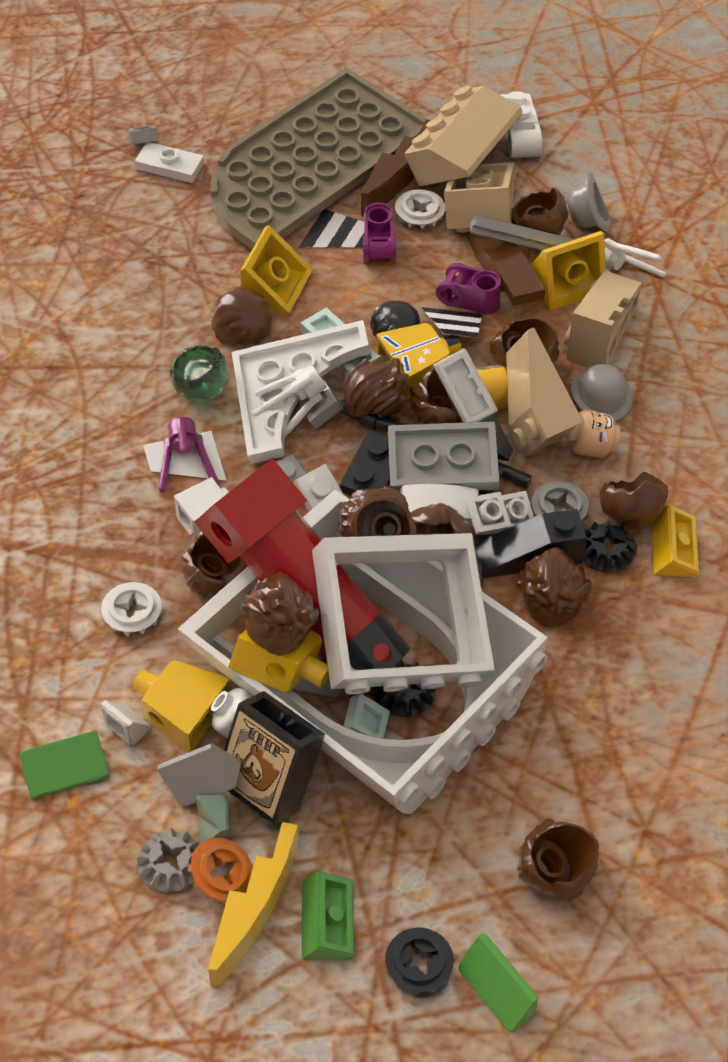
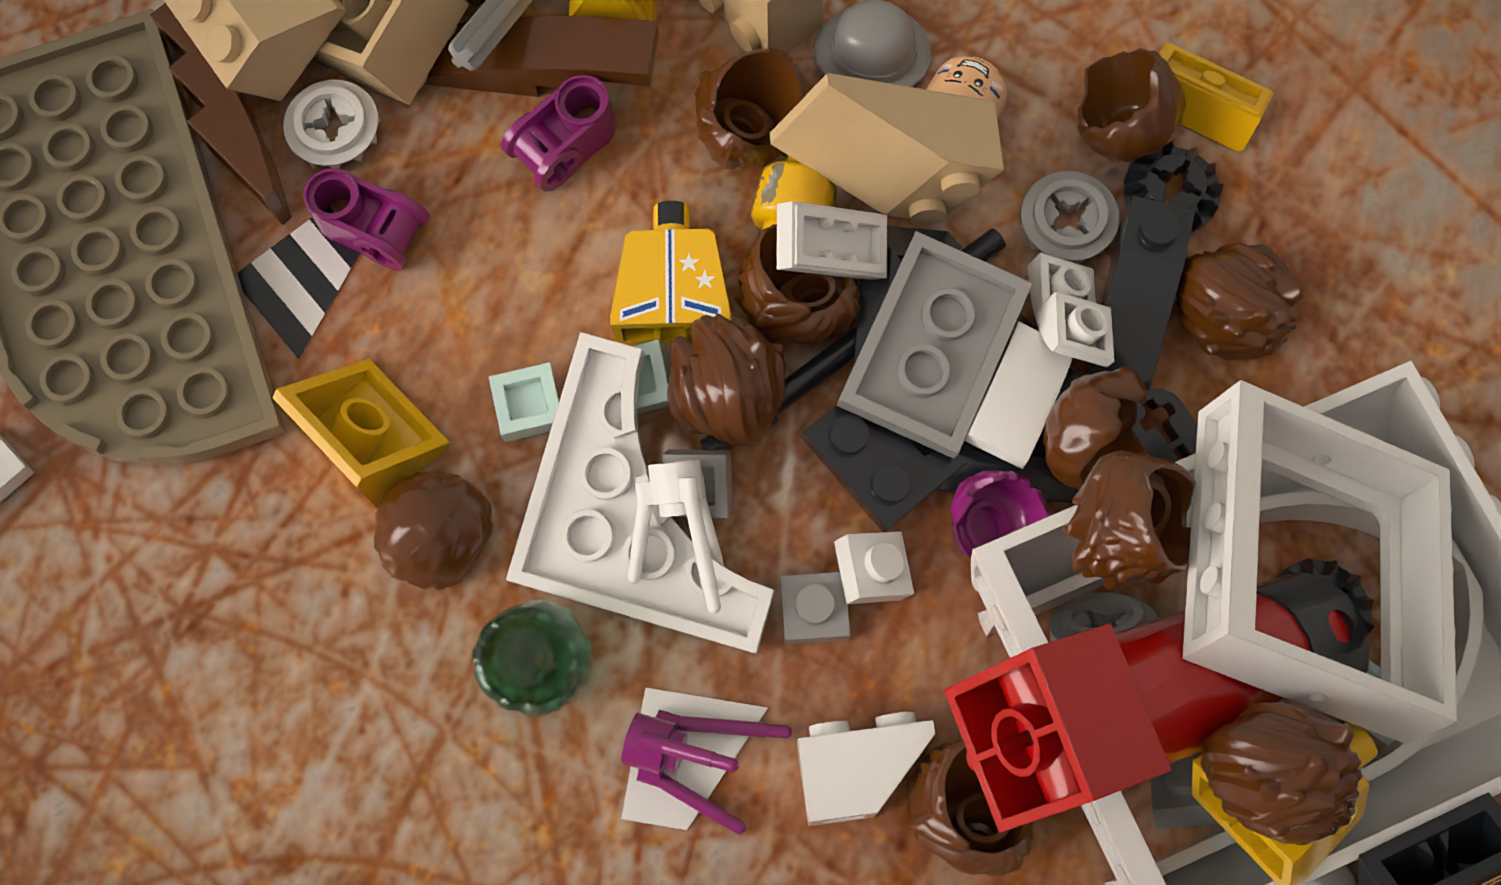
camera: 60 degrees left, 20 degrees up
black hair [370,300,421,337] -> none
sticker [421,307,482,338] -> none

